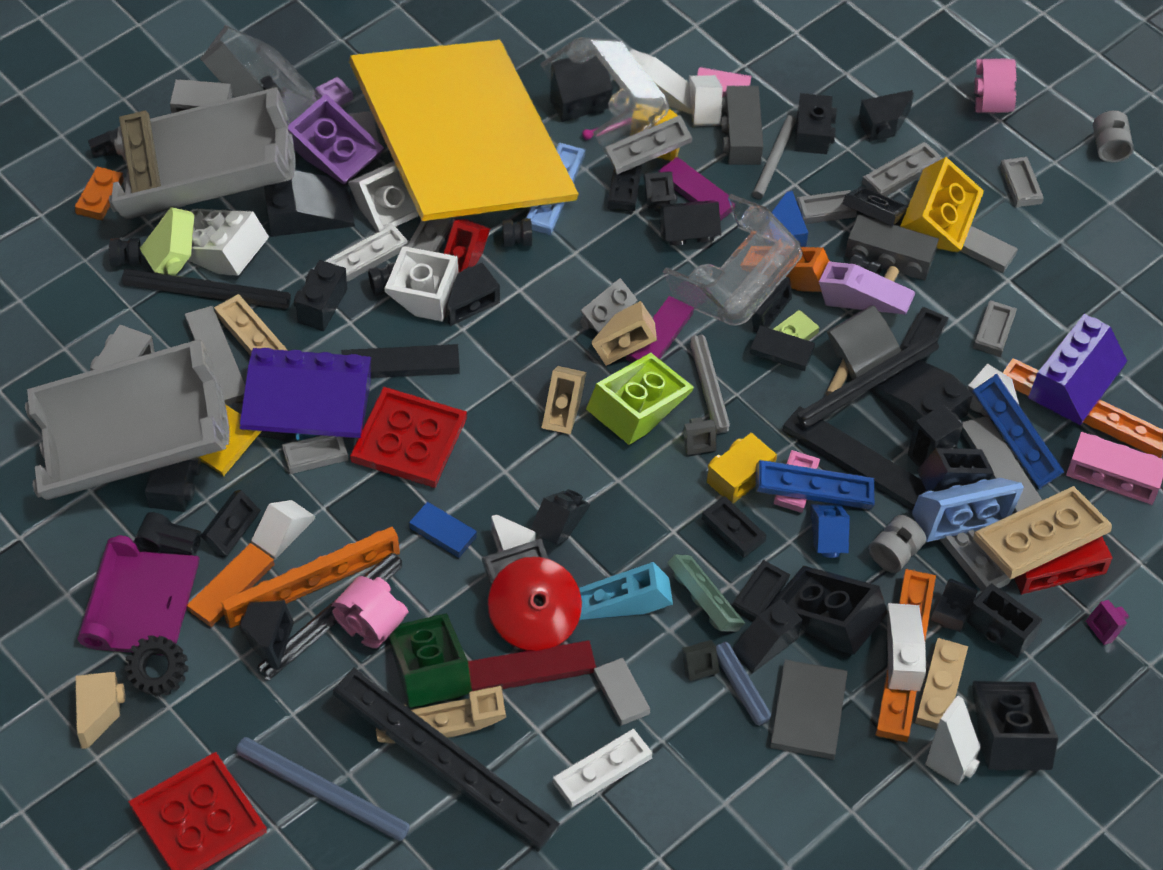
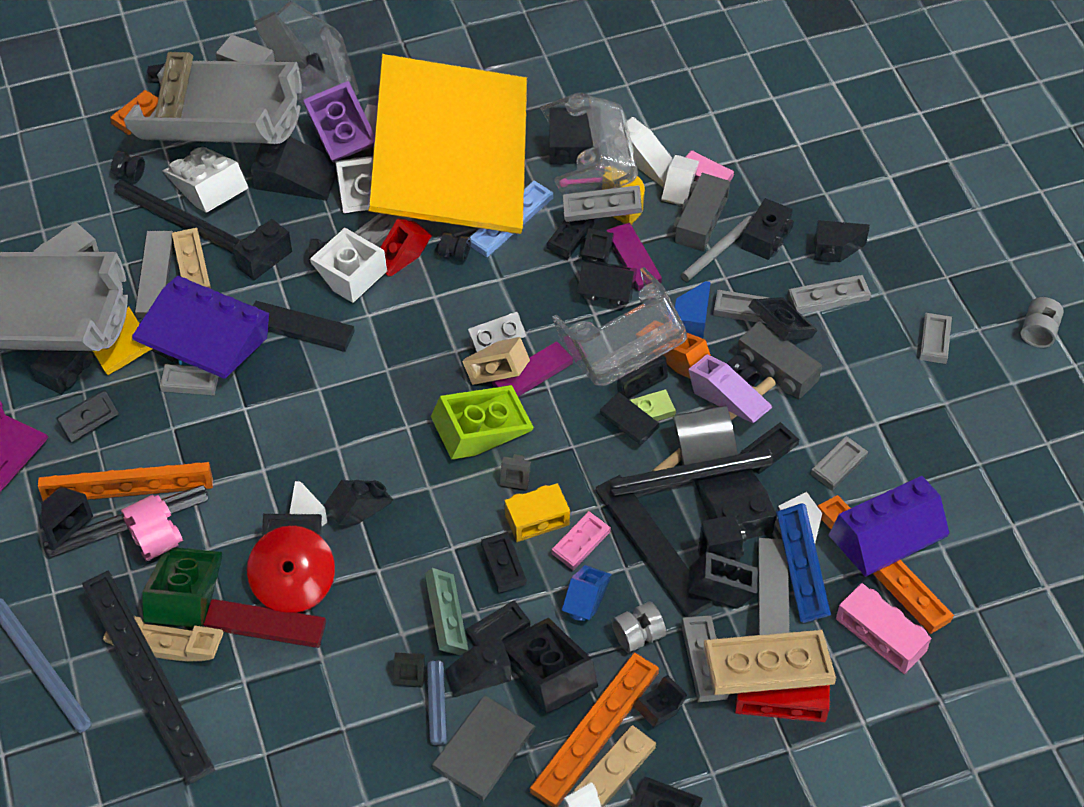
camera: 25 degrees right, 0 degrees up
black piece [134,512,201,556] -> none
yellowish green slope [140,207,194,276] -> none
orange tile [187,543,274,627] -> none
white slope [251,500,315,560] -> none
lavender tile [315,77,353,106] -> none
white tile [326,224,409,282] -> none
red plate [350,387,467,488] -> none
blue tile [409,502,477,558] -> none
black slope [447,263,500,326] -> none
tan slope [542,366,587,434] -> none
white plate [553,729,653,808] -> none
medium azure slope [579,562,673,620] -> none
light grey tile [594,657,650,726] -> none
light grey axle [690,334,730,434] -> none
blue tile [756,460,875,509] -> none
white slope [887,603,926,691] -> none
yellow slope [900,157,984,252] -> none
light blue slope [912,478,1024,542] -> none
light grey tile [961,226,1018,273] -> none
black brick [967,583,1043,658] -> none
bright pink brick [974,59,1016,113] -> none
magenta tile [1086,599,1130,645] -> none

